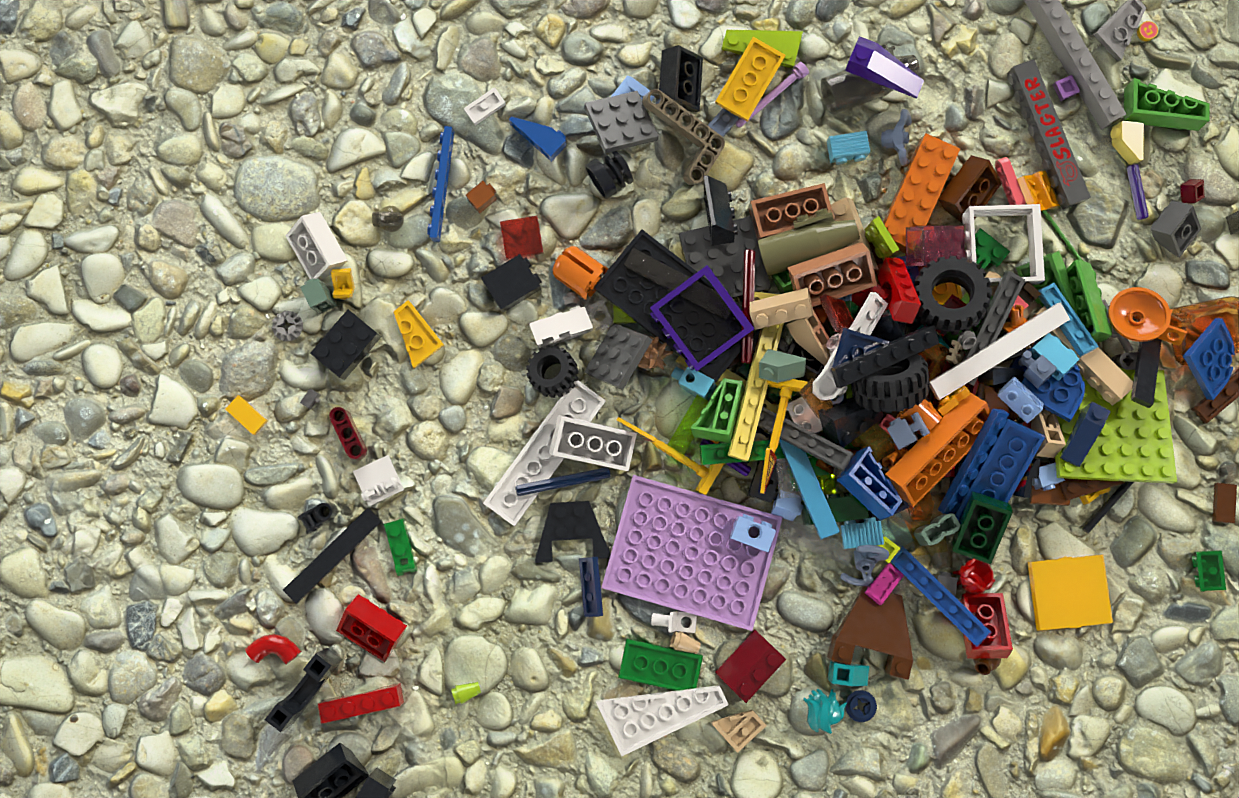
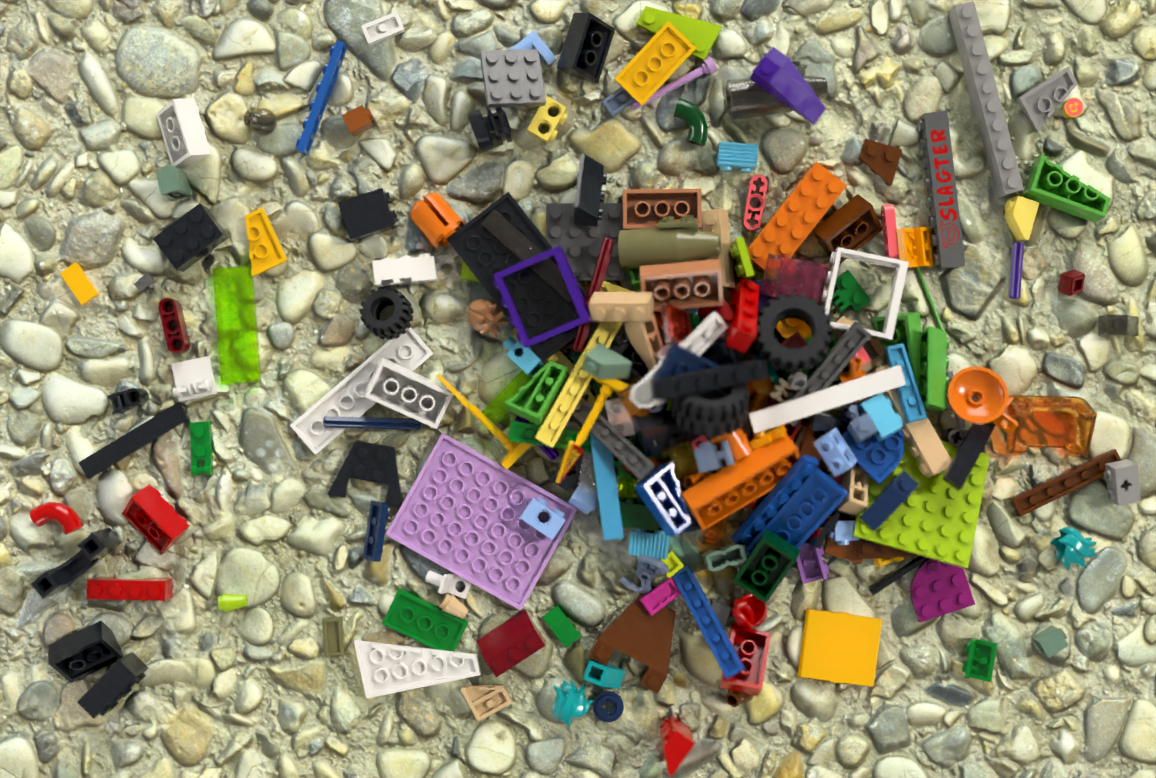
camera: 20 degrees right, 5 degrees up
light grey gear [272,311,303,341] -> none
yellow bracket [331,268,355,300] -> none
clear red tile [500,215,544,260] -> none
blue slope [509,116,567,162] -> none
dark grey plate [584,323,652,390] -> none
dark tan beam [642,89,725,185] -> none
sand blue piece [881,109,912,167] -> none
medium lavender plate [1052,75,1080,101] -> none
dark grey slope [1150,200,1201,258] -> none
blue plate [1183,318,1235,400] -> none
reddish brown tile [1212,483,1237,523] -> none
none -> clear neon green plate [212,266,261,384]
none -> olive tile [322,616,346,657]
none -> light yellow brick [527,96,568,145]
none -> green tile [542,605,581,648]
none -> red slope [659,715,695,777]
none -> dark green cylinder [674,98,708,146]
none -> coral beam [742,175,768,231]
none -> medium lavender bracket [796,542,829,584]
none -> reddish brown wing [858,138,902,186]
none -> magenta plate [910,559,975,623]

